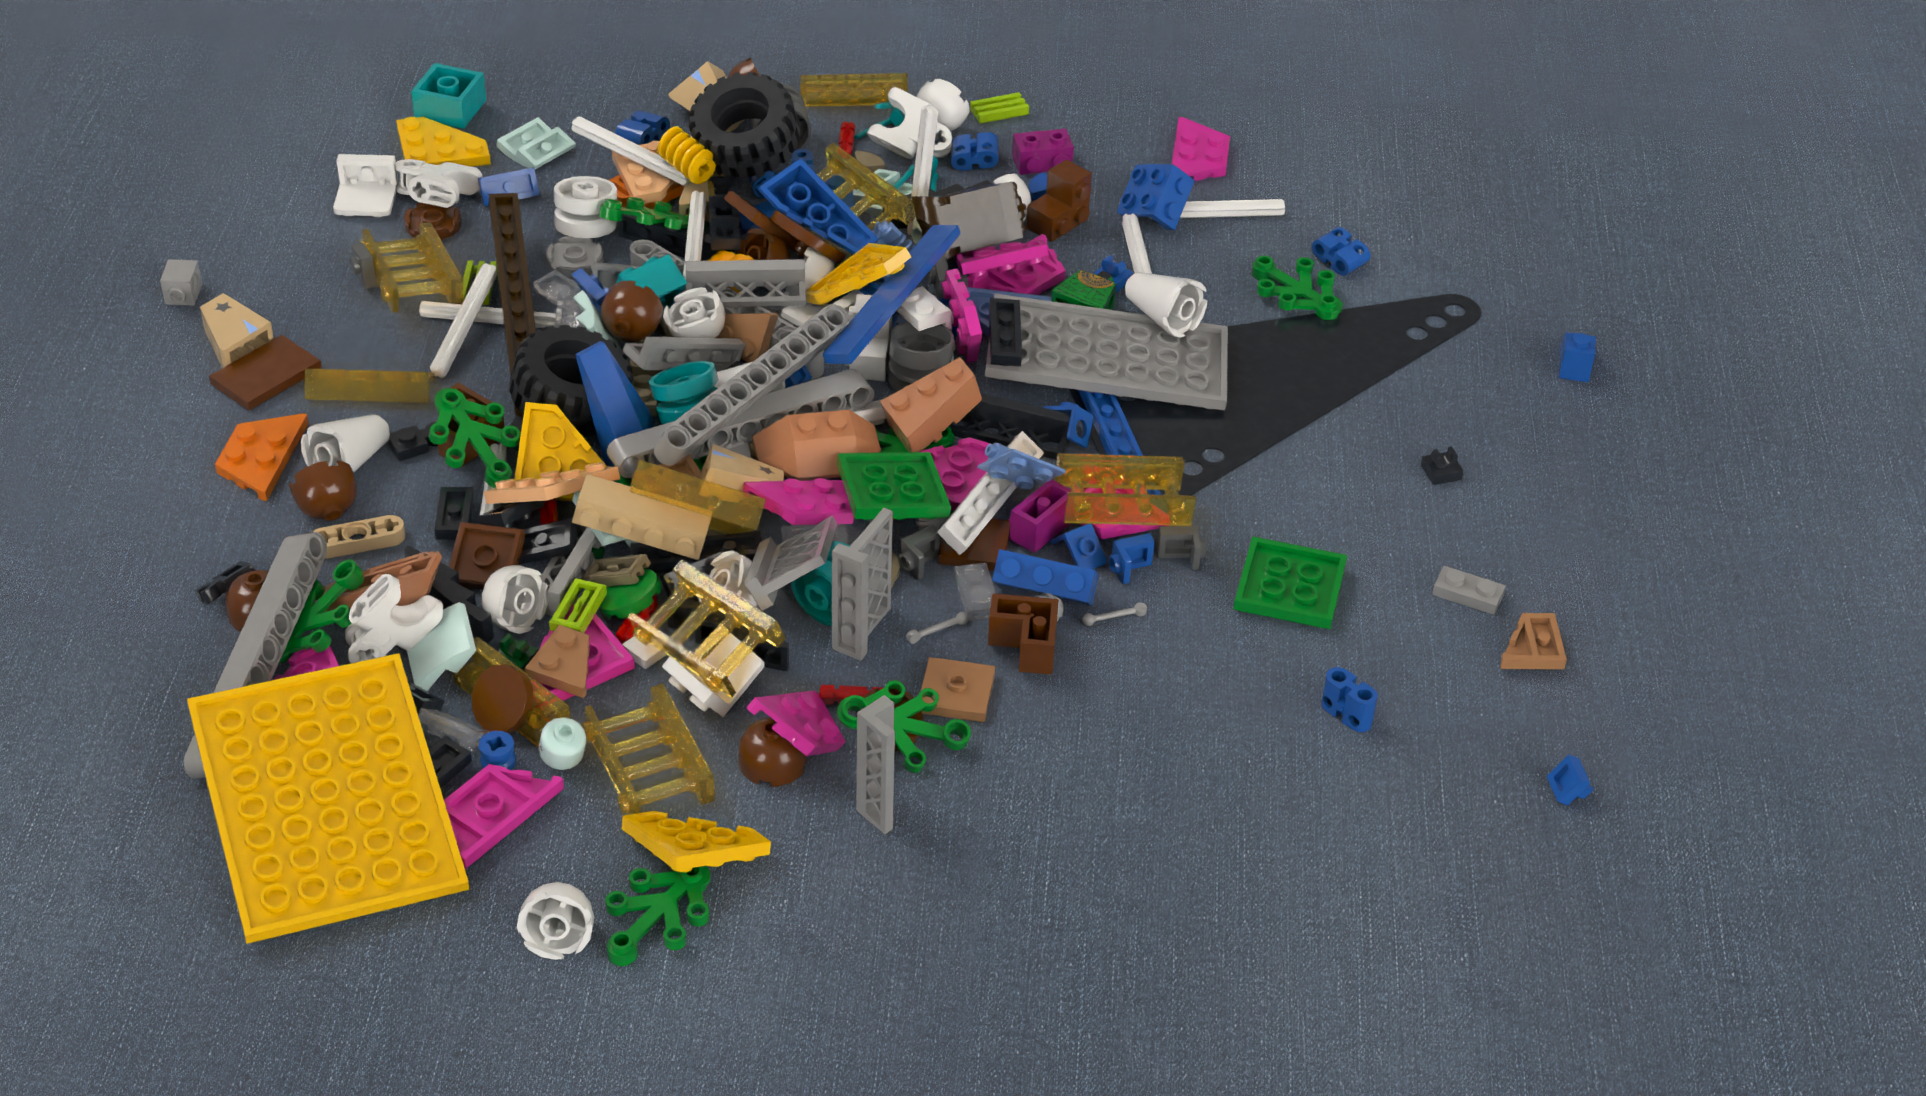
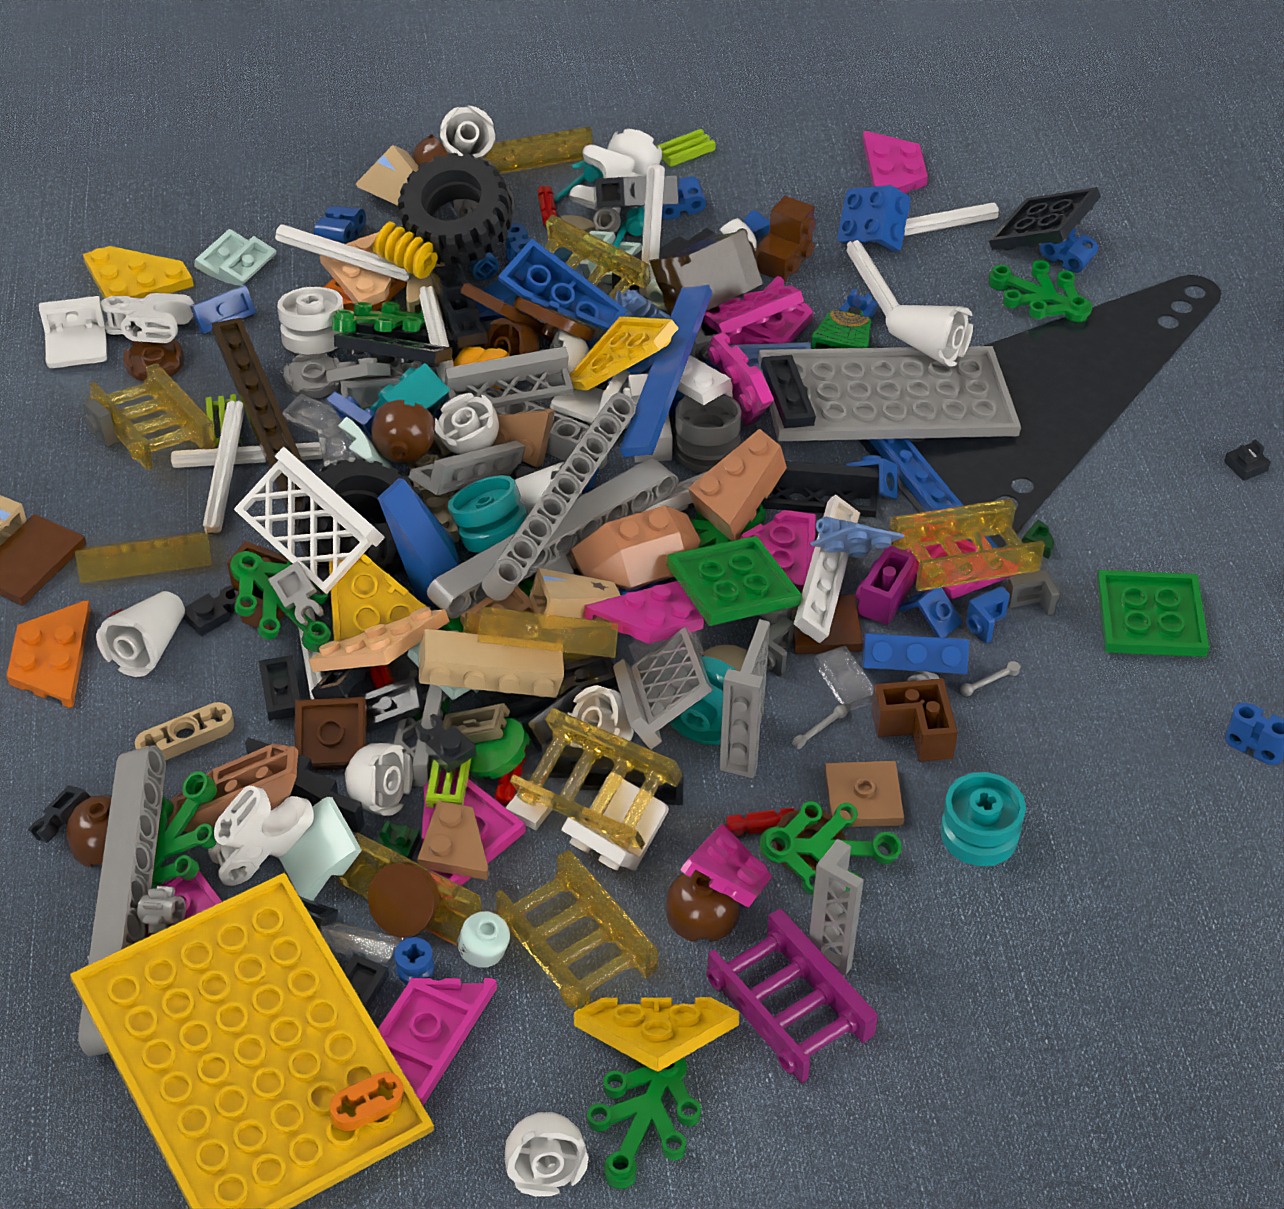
camera: 10 degrees left, 5 degrees up
reddish brown cylinder [289,461,357,521] -> none
teal brick [411,63,487,129] -> none
magenta brick [1012,128,1074,175] -> none
none -> light grey gear [137,886,186,933]
none -> white fence [234,447,385,594]
none -> light grey plate [268,561,324,626]
none -> light grey plate [326,358,391,383]
none -> orange beam [330,1072,404,1131]
none -> black plate [334,332,452,368]
none -> black plate [415,714,477,773]
none -> white cone [440,106,495,158]
none -> slope [593,175,679,209]
none -> light grey plate [593,208,621,233]
none -> magenta fence [706,908,878,1083]
none -> teal wheel [940,772,1026,866]
none -> black plate [988,187,1101,251]
none -> dark green tile [1020,520,1054,559]

